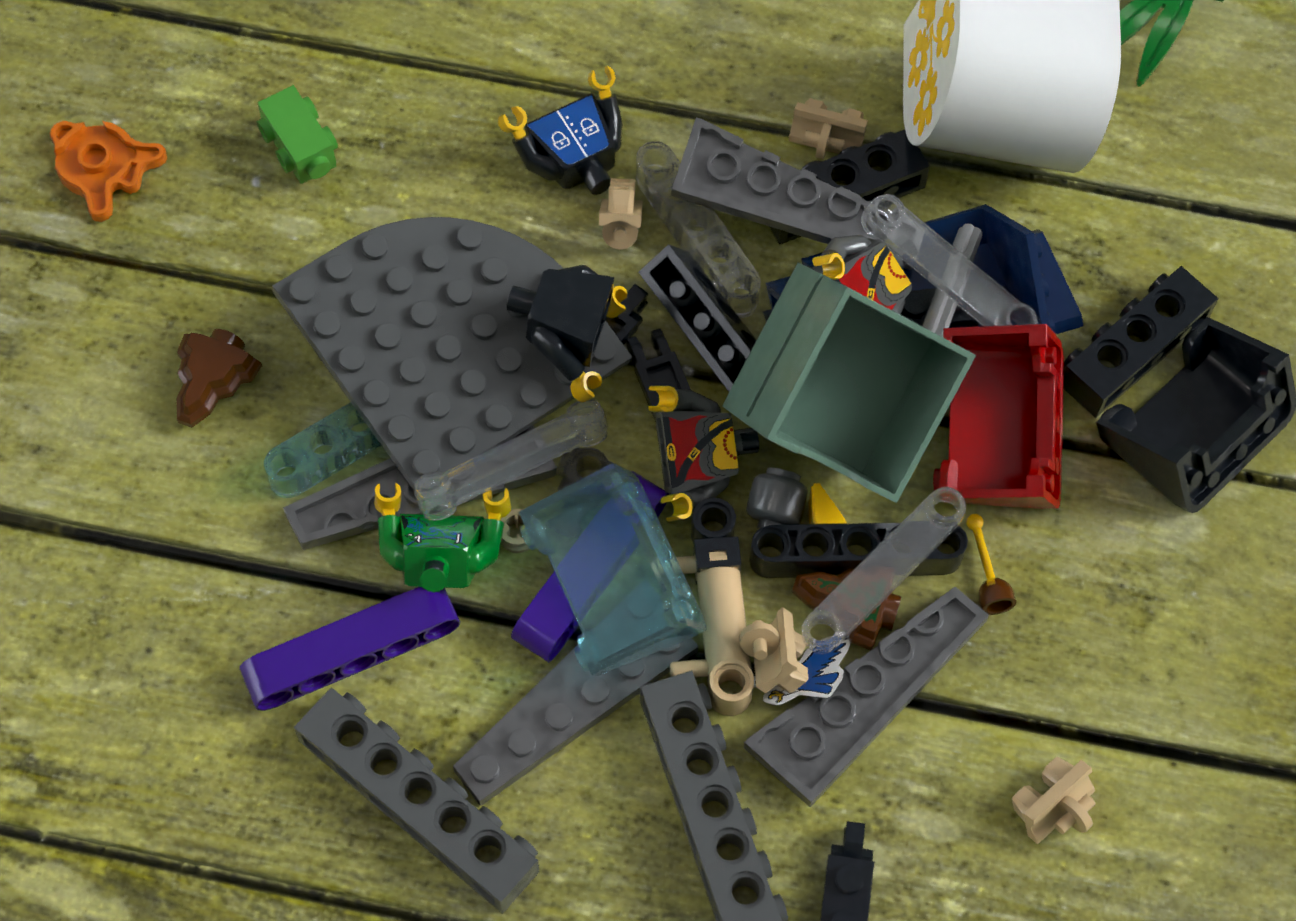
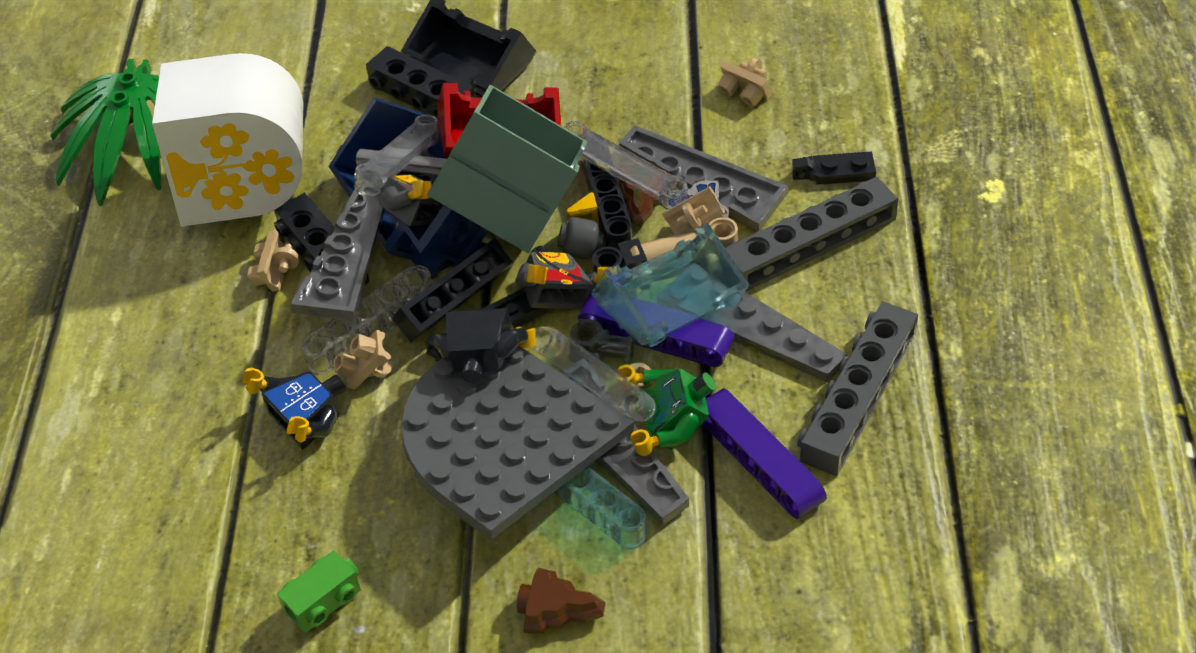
camera: 95 degrees left, 15 degrees down
hinge [966,514,1017,615] -> none

